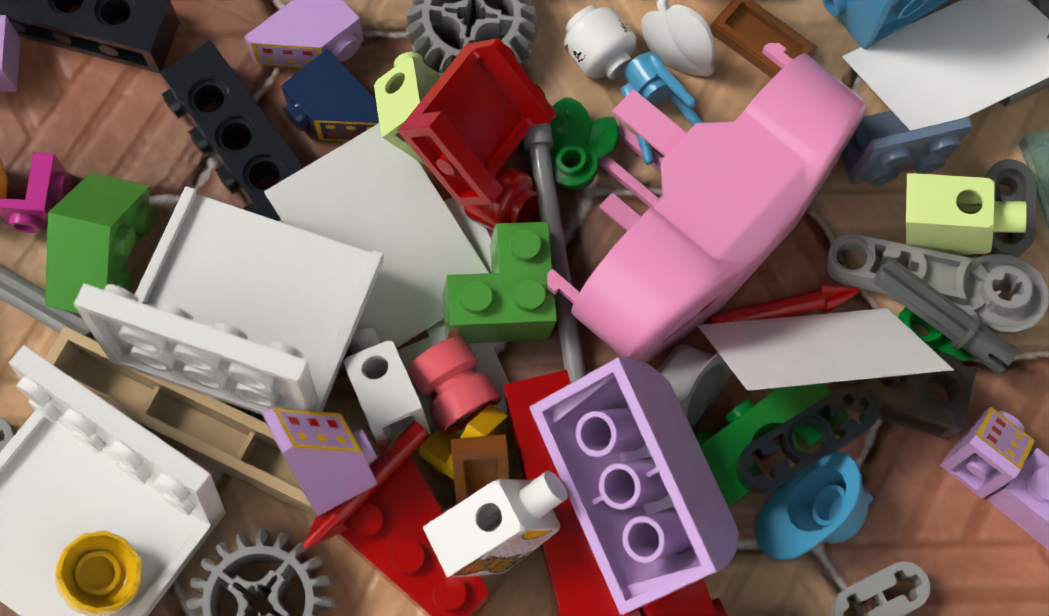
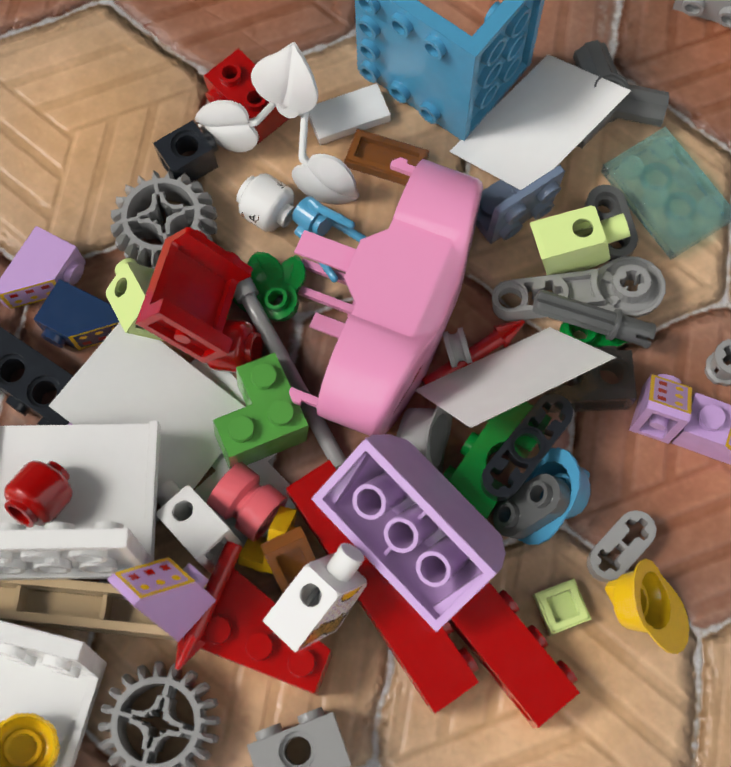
camera: 15 degrees left, 0 degrees up
none -> red head [4,460,73,528]
none -> light grey bush [443,327,472,368]
none -> dark grey plate [493,474,570,539]

